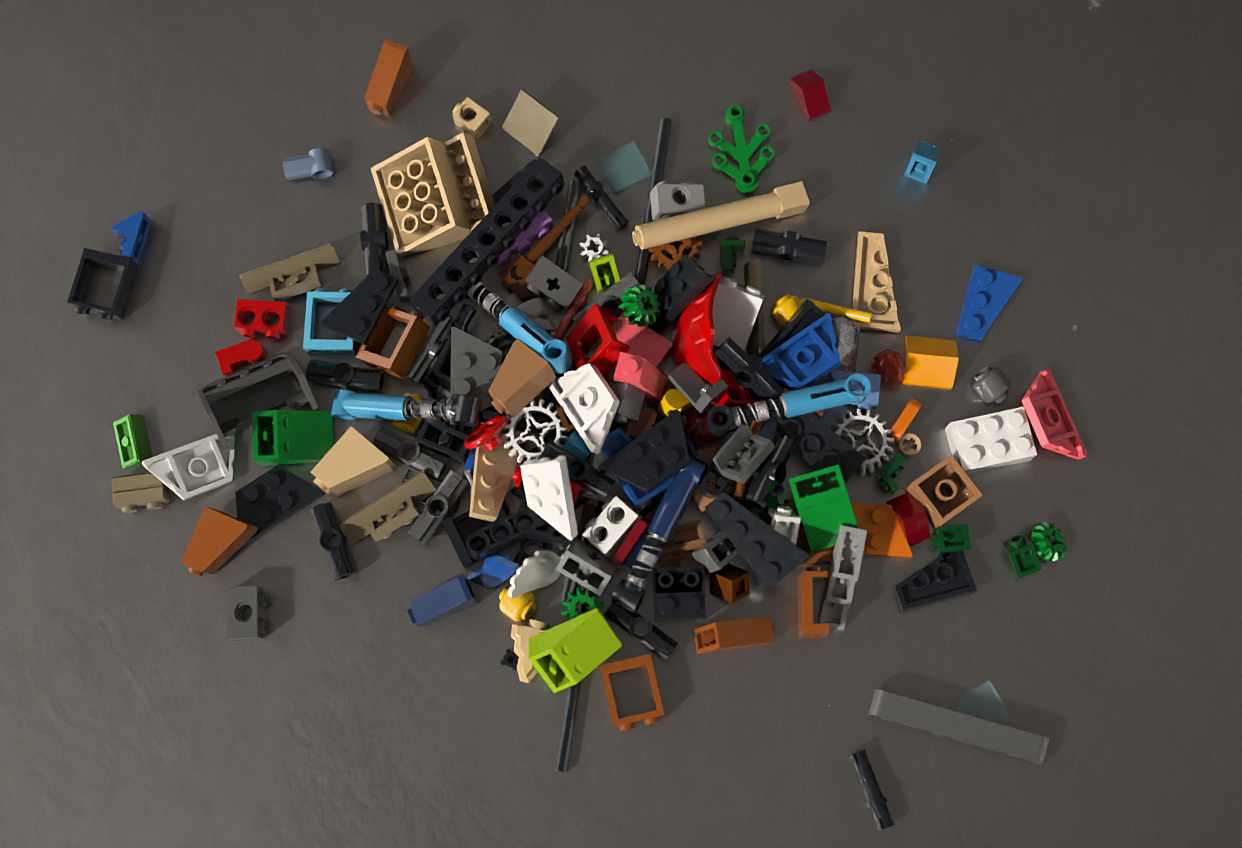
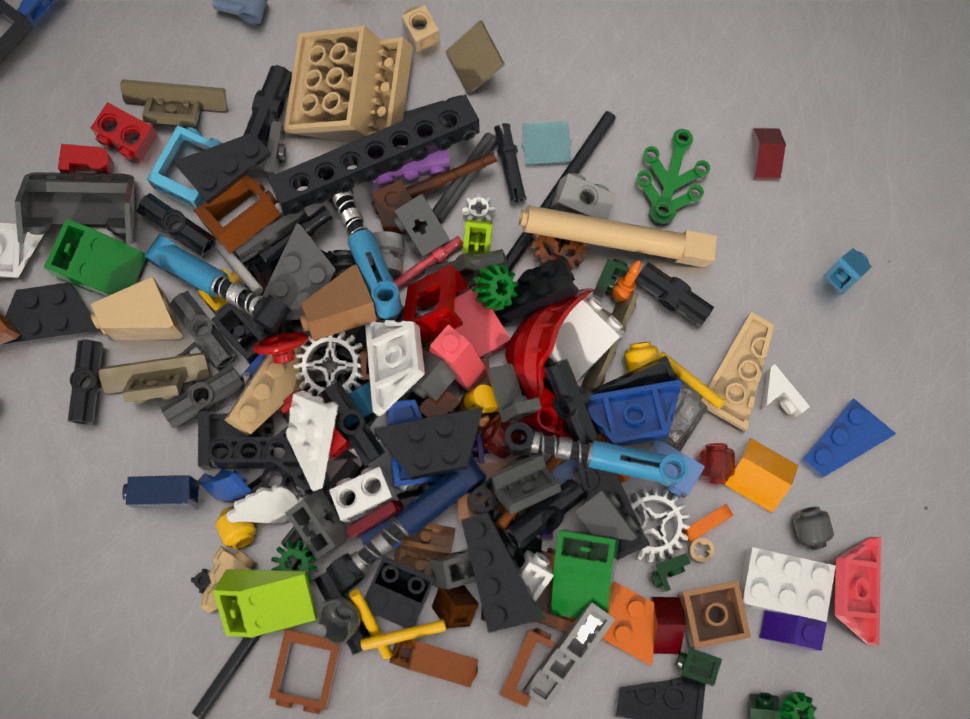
camera: 15 degrees right, 0 degrees up
none -> white bar [215,242,263,296]
none -> dark grey hair [318,596,361,645]
none -> yellow bar [349,589,393,660]
none -> yellow bar [360,619,447,651]
none -> dark grey slope [575,491,640,541]
none -> orange bar [611,260,641,303]
none -> dark purple slope [759,610,827,651]
none -> white slope [762,364,810,418]

